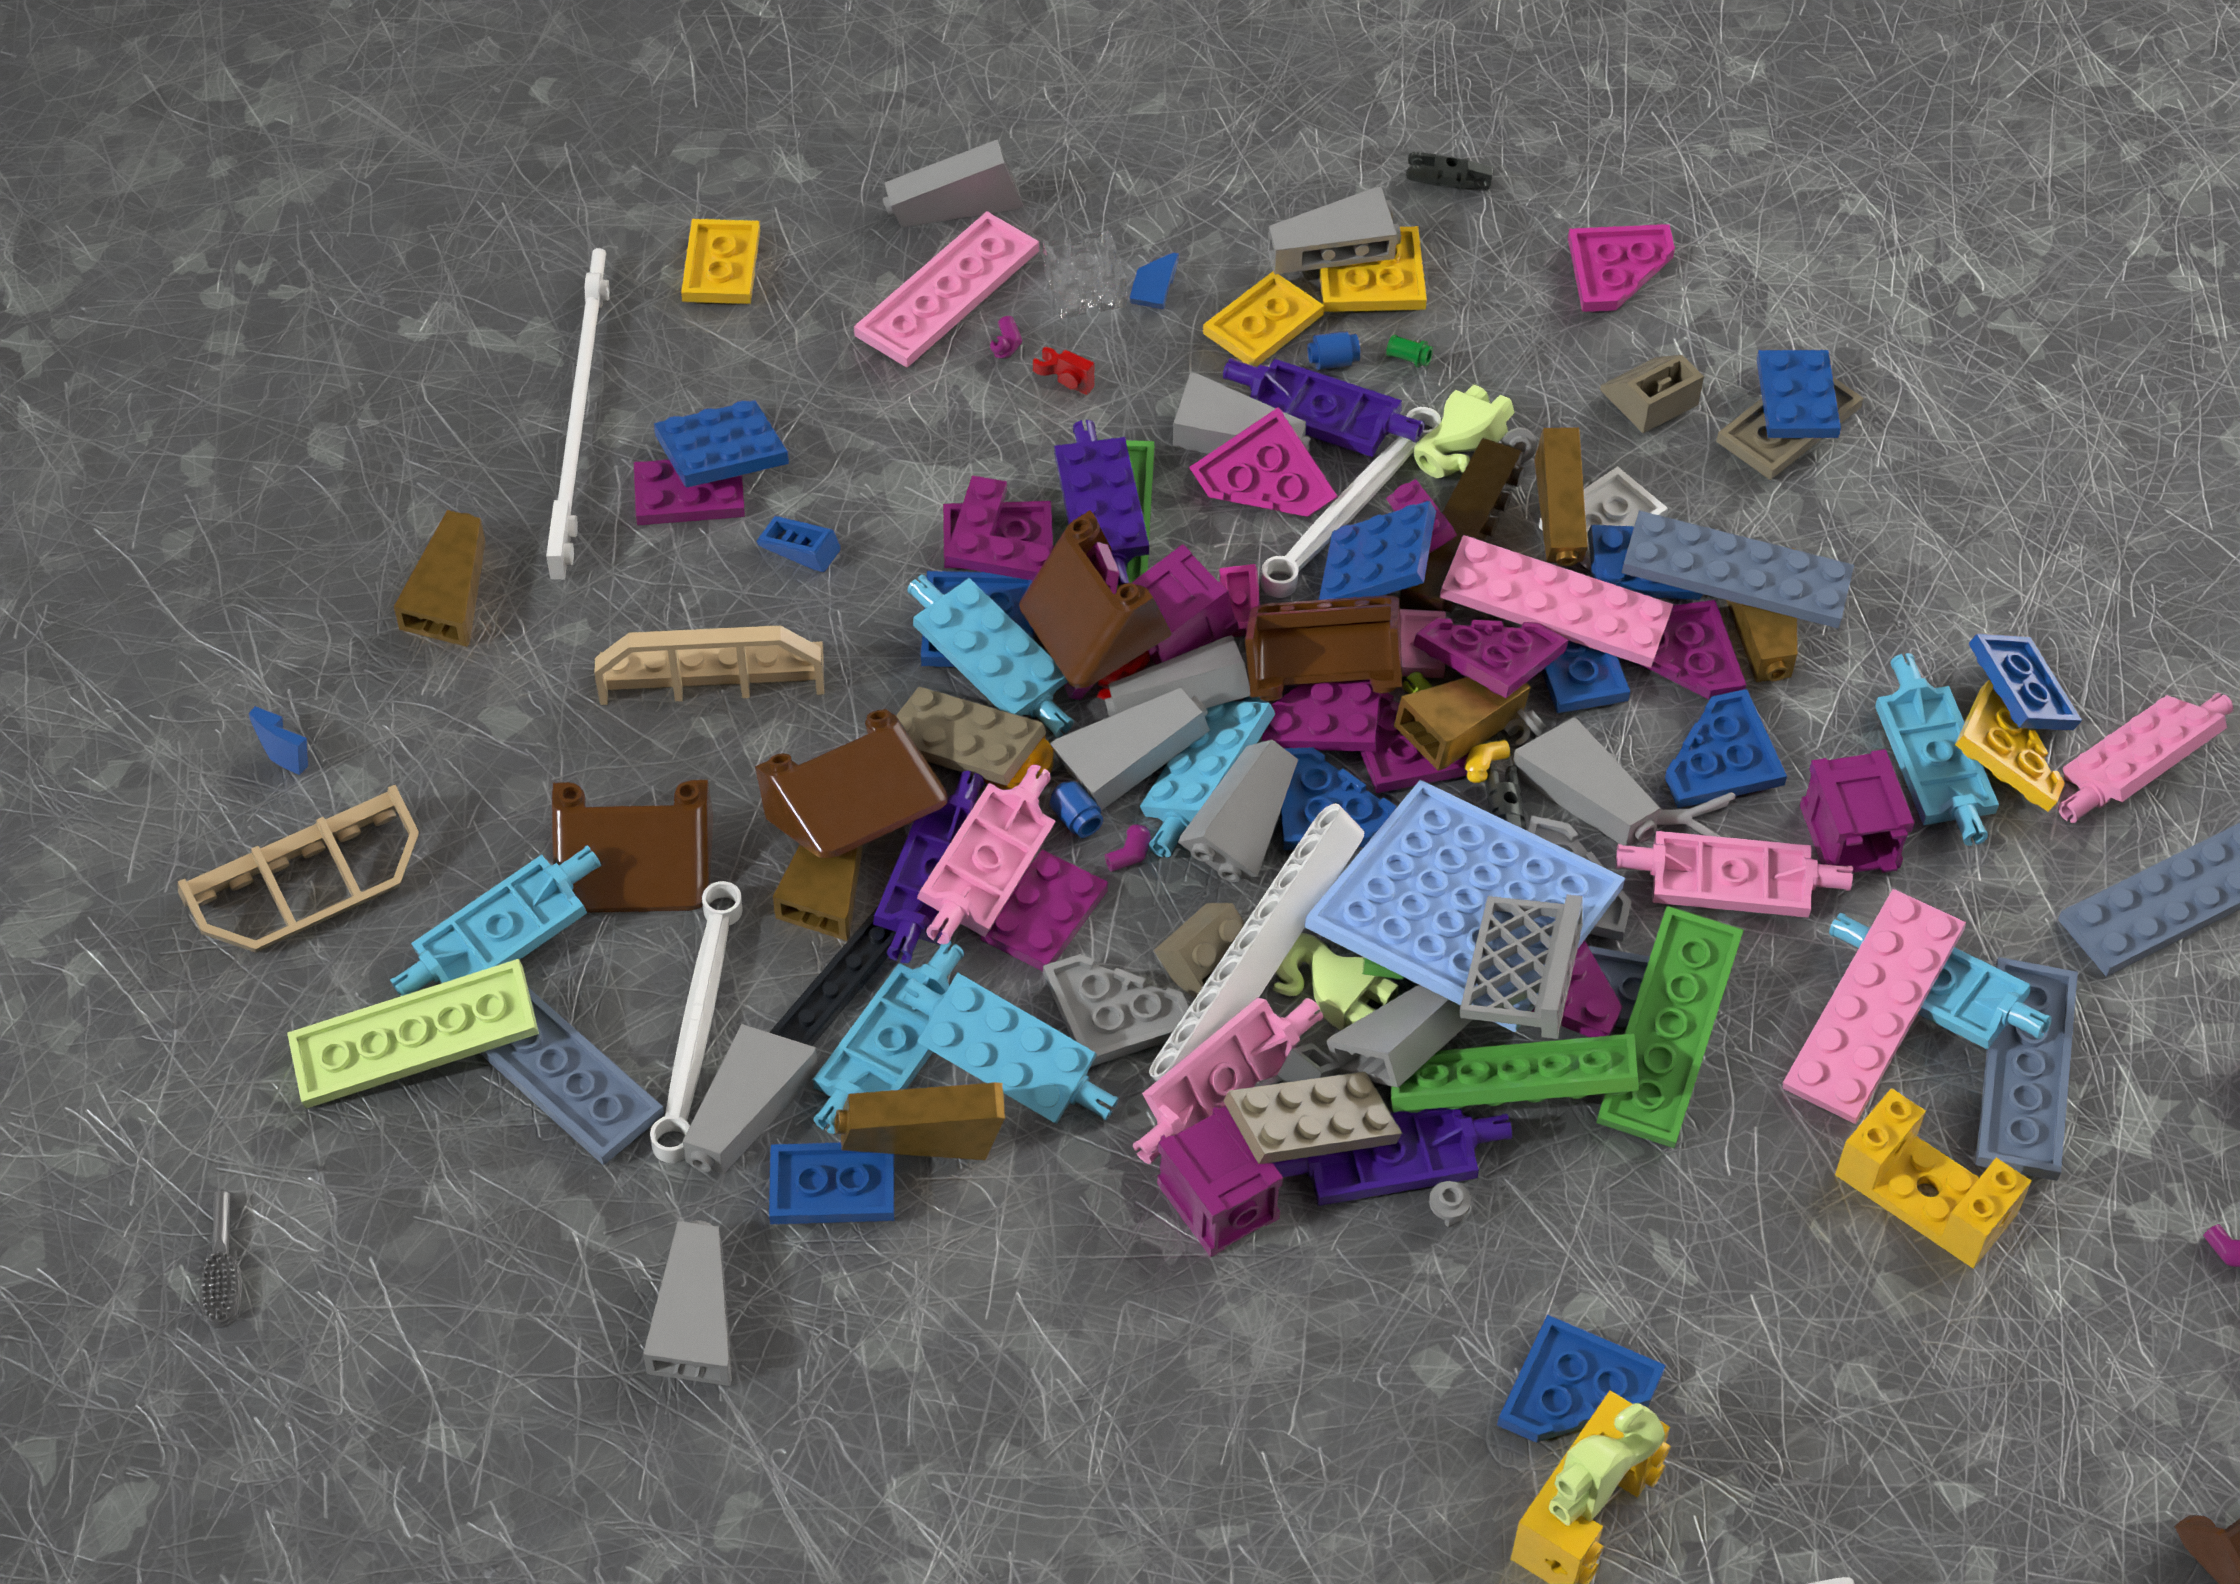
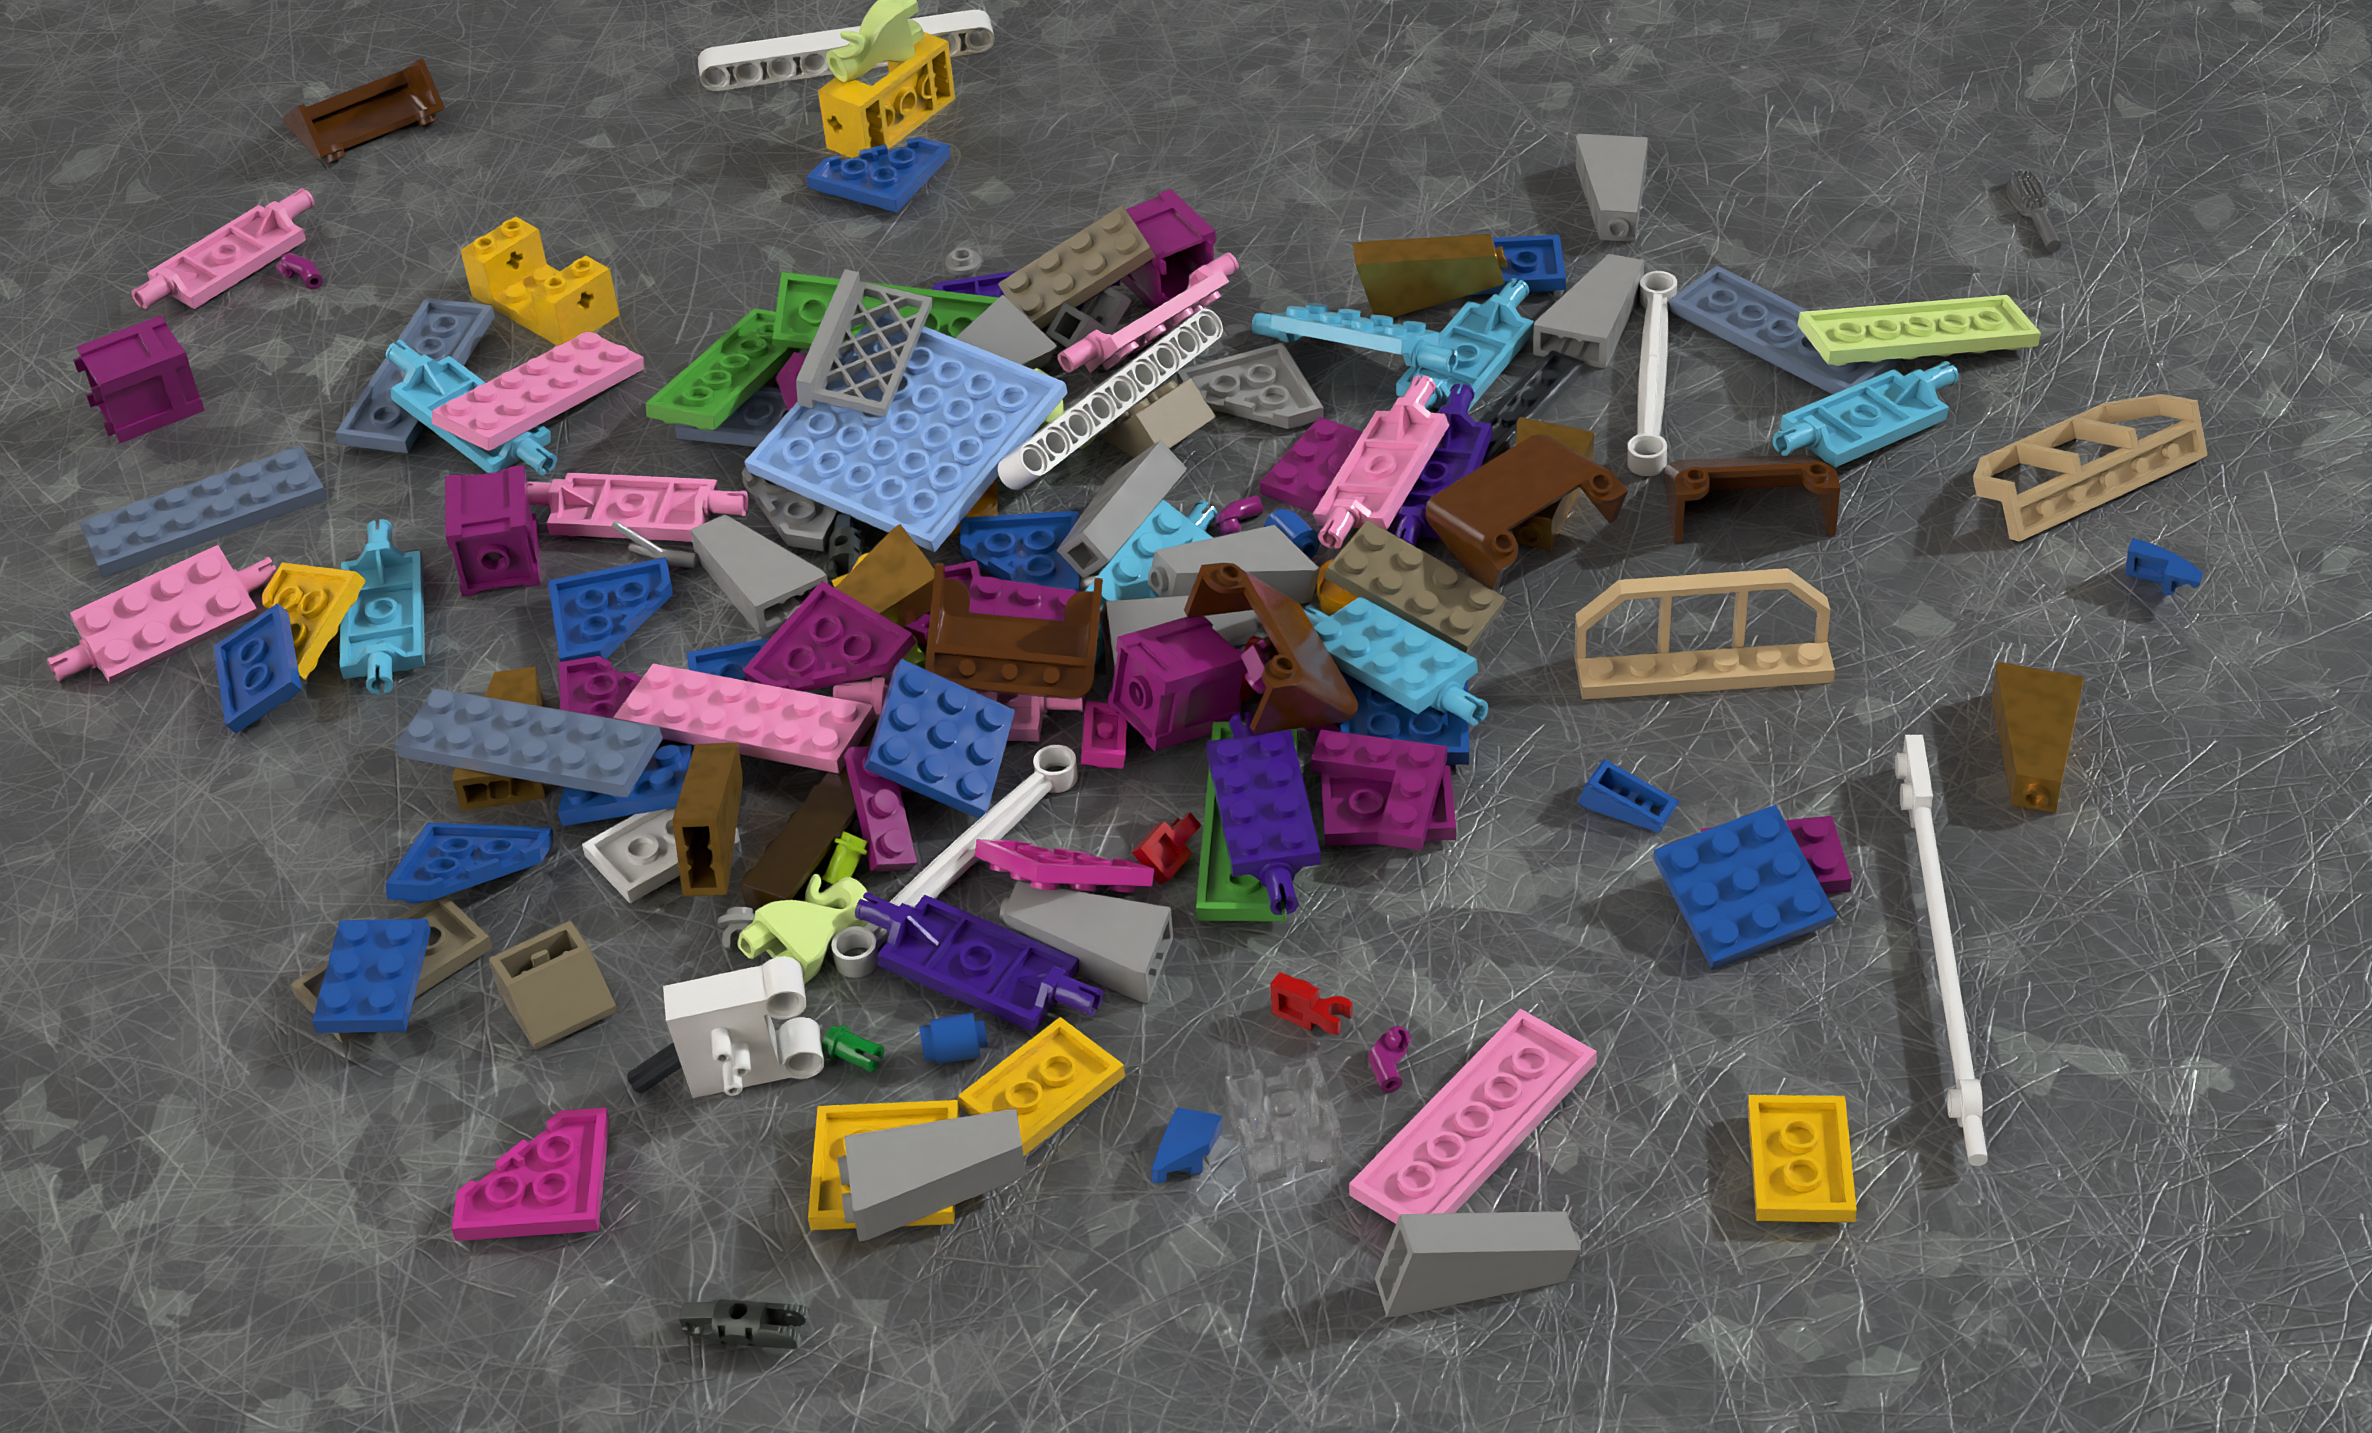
camera: 175 degrees left, 10 degrees down
none -> blue plate [385,823,554,904]
none -> white piece [627,957,824,1098]
none -> lime pin [822,831,868,884]
none -> red plate [1131,812,1201,885]

